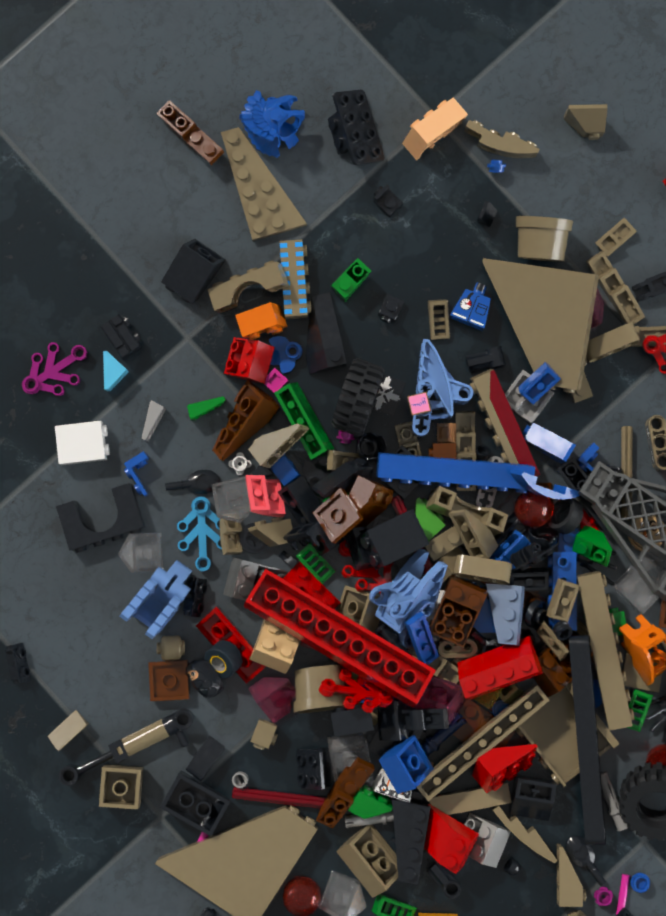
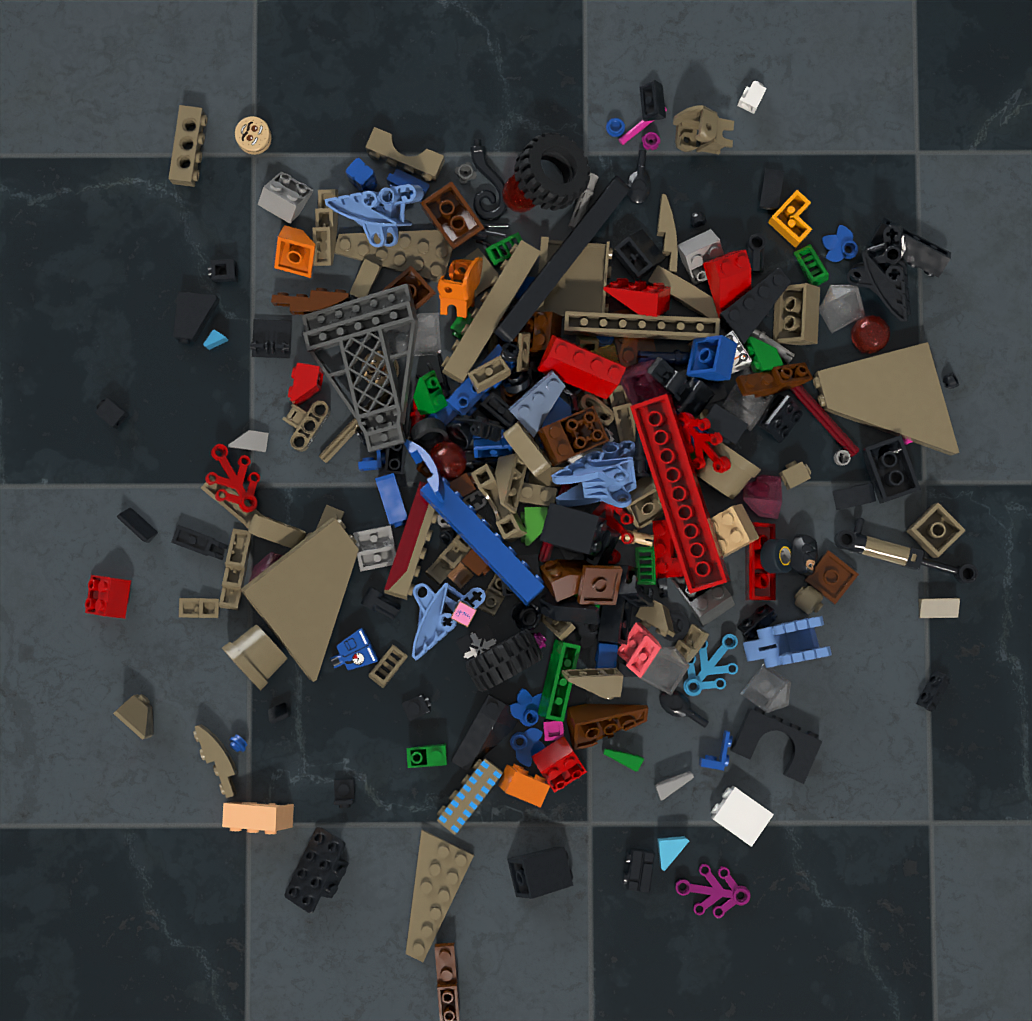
camera: 140 degrees left, 0 degrees up
dark tan arch [207,261,289,313] -> none
white plate [228,452,251,475] -> none
blue piece [239,90,305,158] -> none
blue plate [405,612,439,665] -> none
blue slope [518,362,561,405] -> none
dark tan slope [557,844,586,907] -> none
none -> reddish brown brick [449,473,477,498]
none -> blue plate [510,688,542,726]
none -> tan pin [619,529,654,547]

